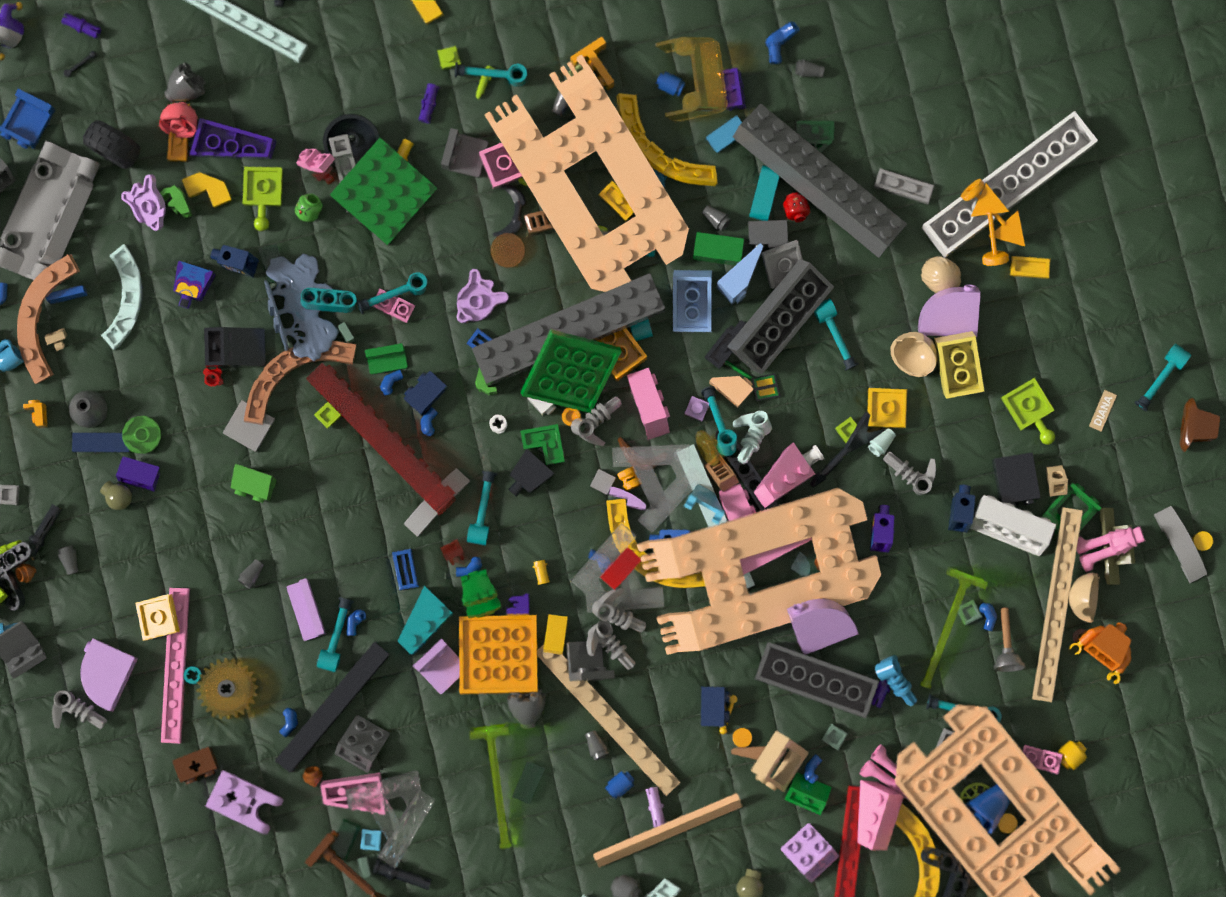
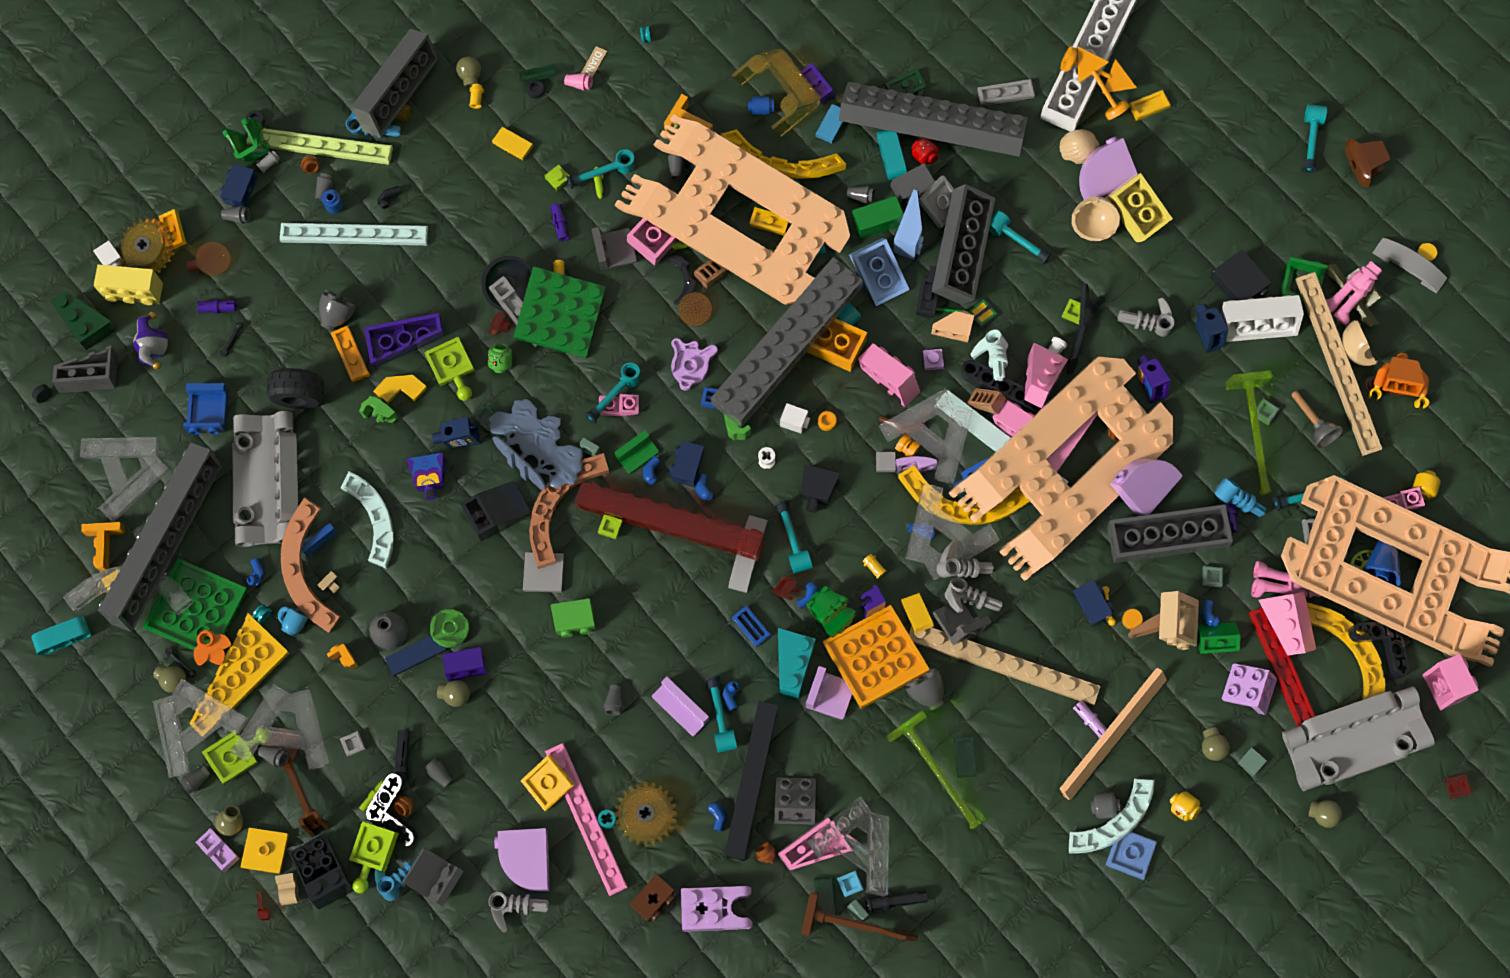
camera: 25 degrees left, 10 degrees down
lavender tile [121,174,166,231] -> none
coral cylinder [159,102,198,138] -> none
red plate [203,368,223,386] -> none
bright pink slope [296,149,335,173] -> none
teal beam [300,288,356,313] -> none
green plate [520,424,565,466] -> none
green plate [521,329,622,413] -> none
light grey piece [571,397,622,446] -> none
dark grey cone [585,730,609,761] -> none
red slope [600,547,641,590] -> none
blue brick [605,771,634,799] -> none
medium azure flag [684,484,726,525] -> none
clear yellow dish [696,430,719,466] -> none
teal piece [701,386,737,456] -> none
blue arm [765,21,800,64] -> none
clear light blue tile [791,552,810,577] -> none
dark grey cone [795,59,824,78] -> none
yellow plate [867,388,907,428] -> none
light aqua cone [868,428,896,457] -> none
blue arm [979,603,997,632] -> none
yellow tile [997,813,1018,833] -> none
lime plate [1001,378,1055,445] -> none
tan leg [1046,465,1068,496] -> none
tan sticker [1089,390,1117,431] -> none

